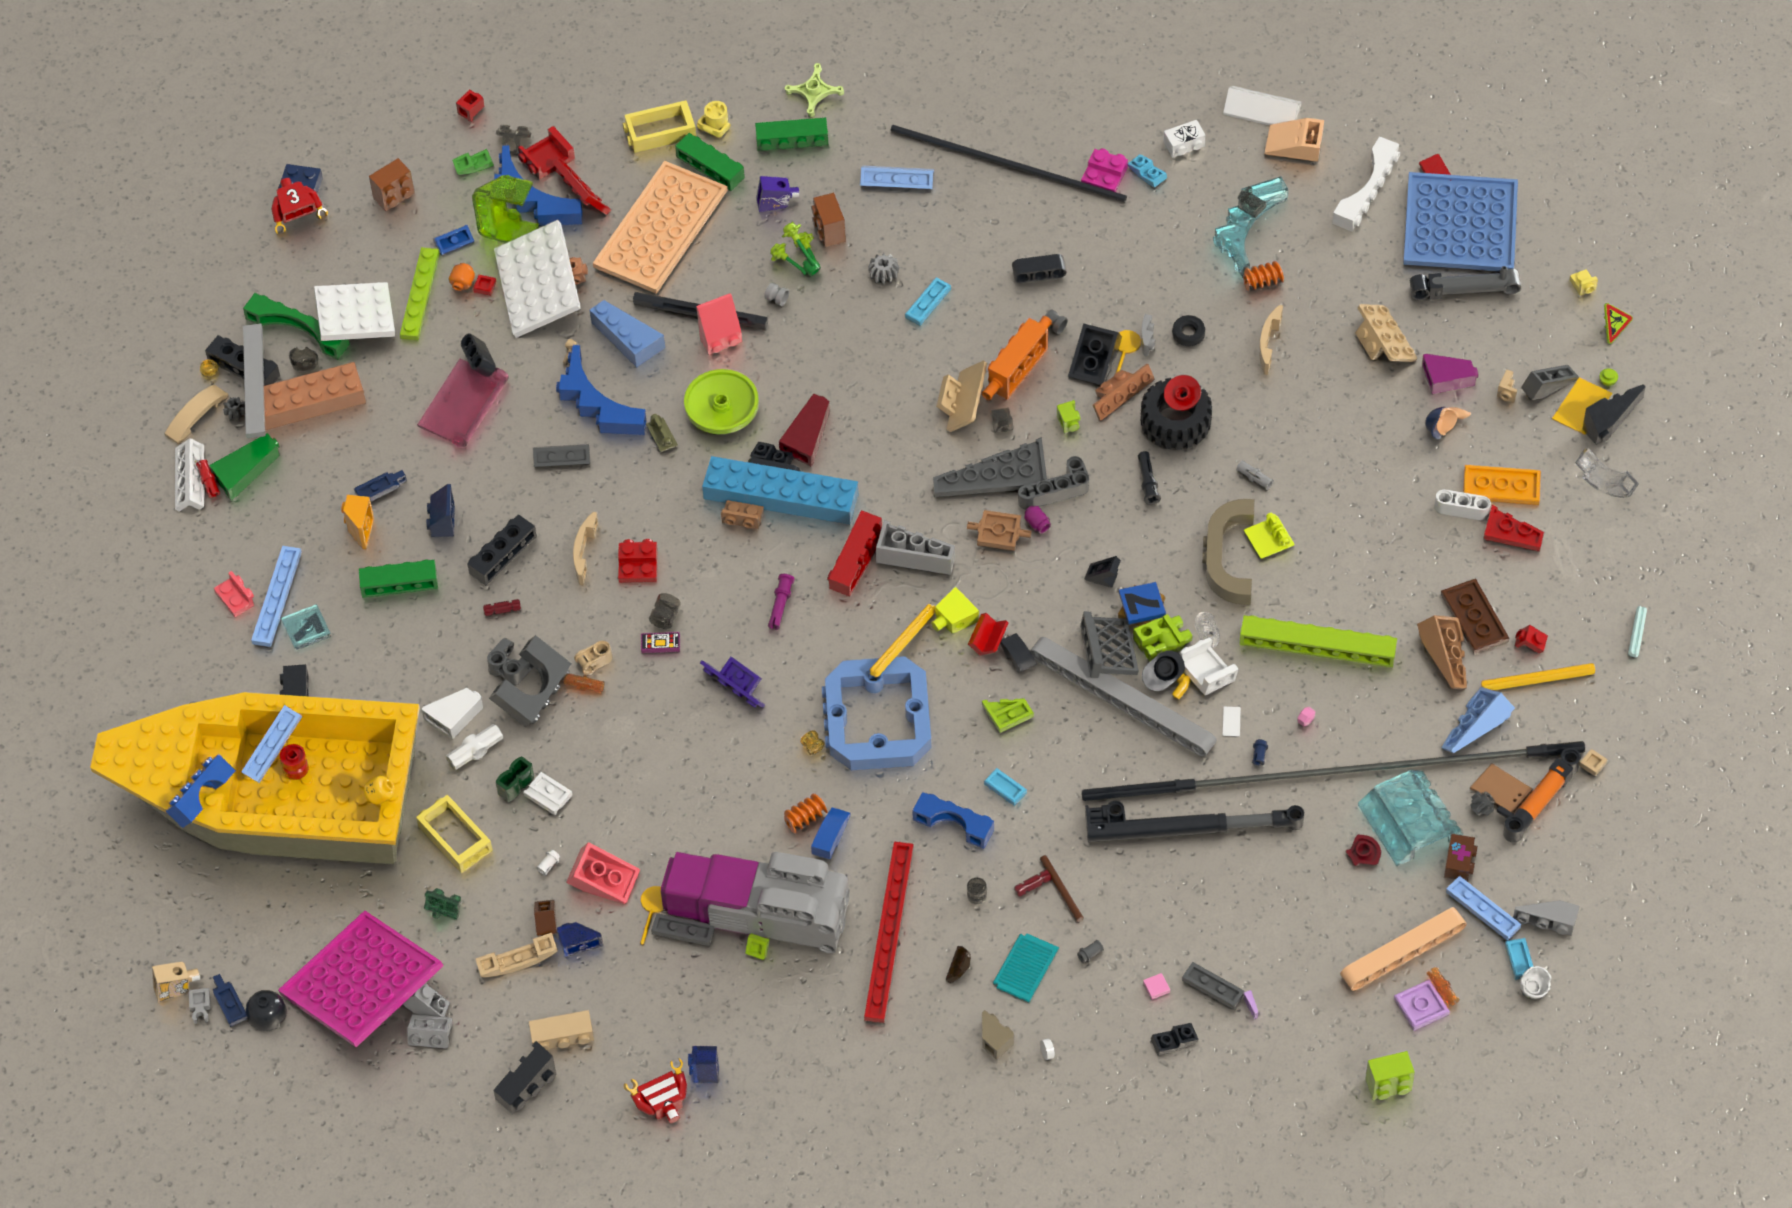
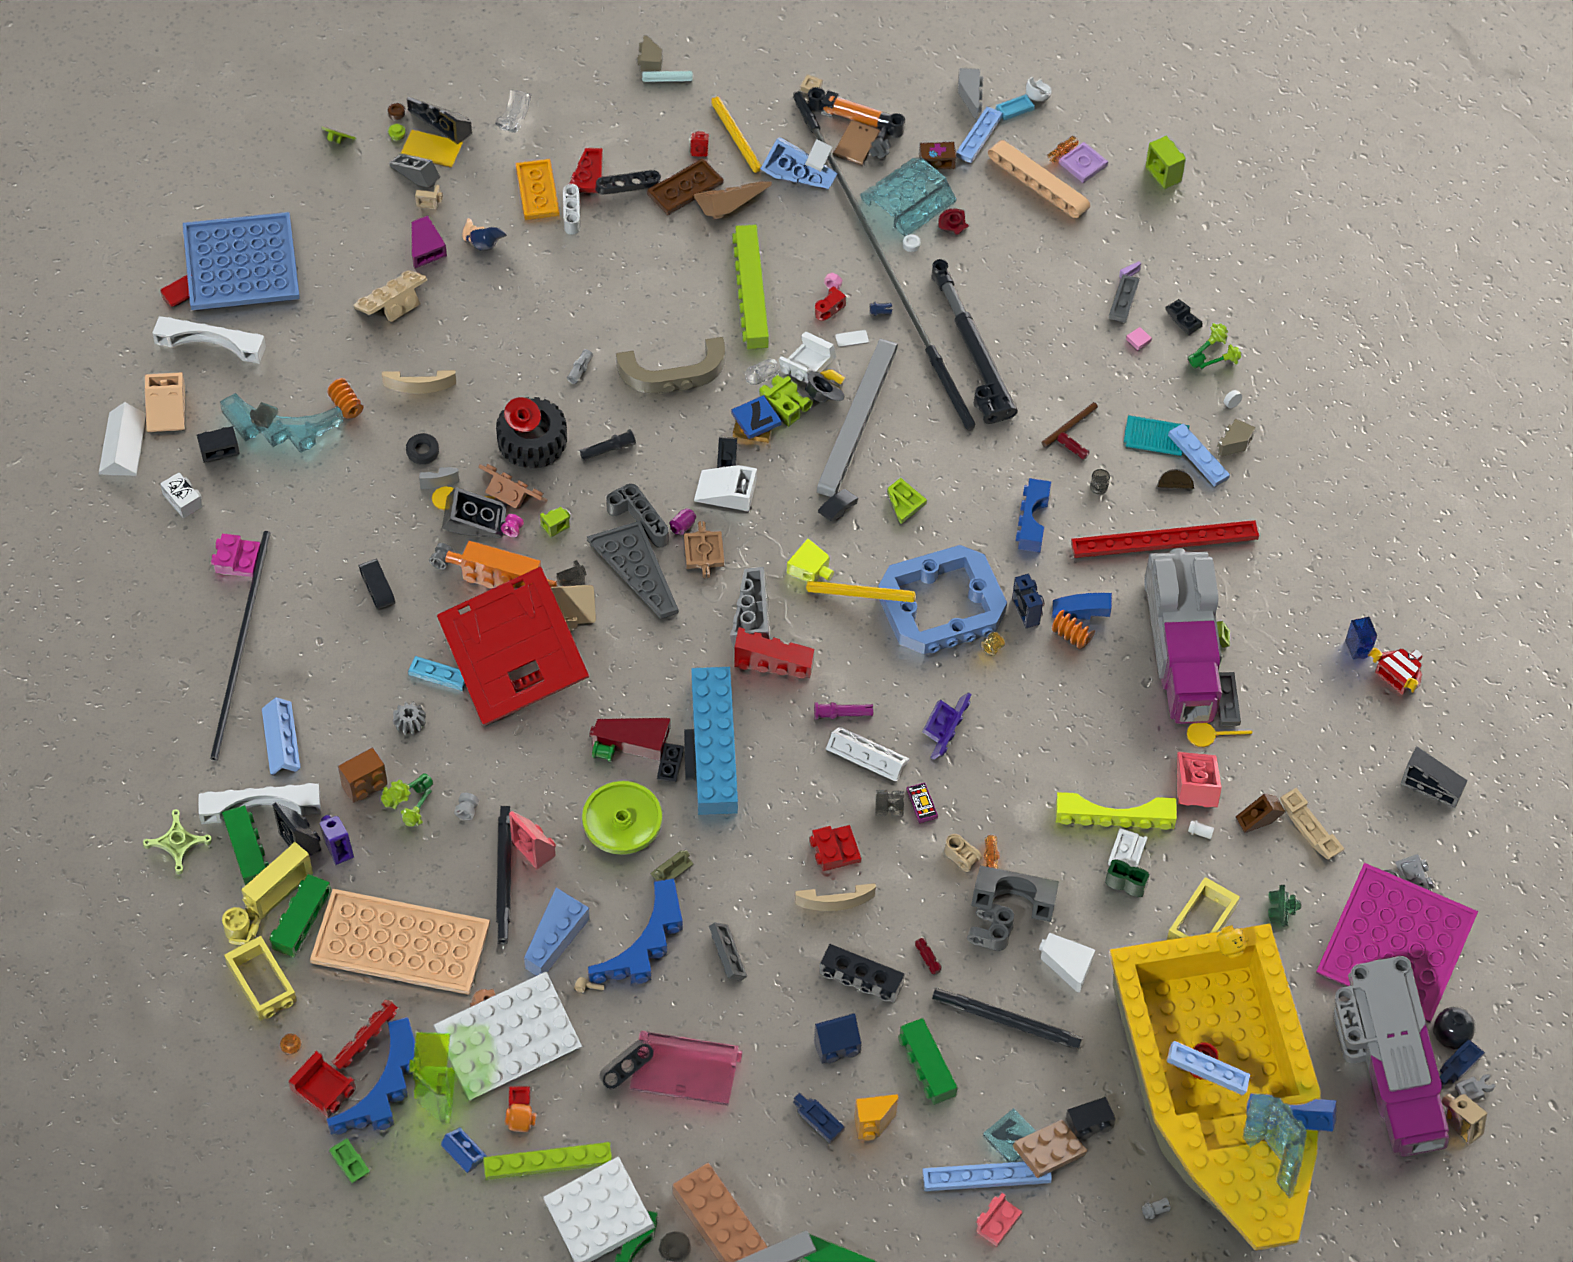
camera: 110 degrees left, 0 degrees up
dark orange brick [369,158,415,211] -> none
white piece [446,724,503,770] -> none
red brick [456,89,485,122] -> none
clear smoke bracket [496,125,531,156] -> none
tan brick [529,1010,594,1051] -> none
clear blue slope [557,922,603,957] -> none
medium nougat bracket [721,500,764,529] -> none
red panel [968,613,1009,656] -> none
medium azure tile [984,768,1027,806] -> none
dark grey pin [1077,940,1104,963] -> none
dark grey fence [1080,611,1139,678] -> none
medium azure slope [1128,154,1167,188] -> none
neon yellow hinge [1243,513,1295,559] -> none
dark grey piece [1409,266,1522,300] -> none
light yellow bracket [1570,269,1598,296] -> none
none -> black brick [196,426,240,463]
none -> white arch [198,783,321,824]
none -> light yellow window [241,842,313,921]
none -> black slope [272,802,321,857]
none -> clear orange plate [280,1034,301,1054]
none -> reddish brown tile [388,103,405,120]
none -> red door [437,567,589,726]
none -> dark pink wheel [501,514,524,537]
none -> green bush [592,741,615,762]
none -> black beam [595,170,661,195]
none -> dark tan slope [637,35,662,72]
none -> white slope [694,465,757,511]
none -> white slope [805,139,832,172]
none -> red leg [815,286,846,321]
none -> white fence [826,727,909,782]
none -> white tile [903,234,921,252]
none -> black piece [932,987,1083,1049]
none -> dark blue piece [1012,573,1045,628]
none -> medium nougat plate [1012,1120,1087,1178]
none -> neon yellow arch [1055,792,1177,830]
none -> light blue plate [1168,423,1230,487]
none -> plant [1187,323,1242,370]
none -> clear light blue slope [1243,1094,1306,1198]
none -> light grey piece [1334,956,1449,1157]

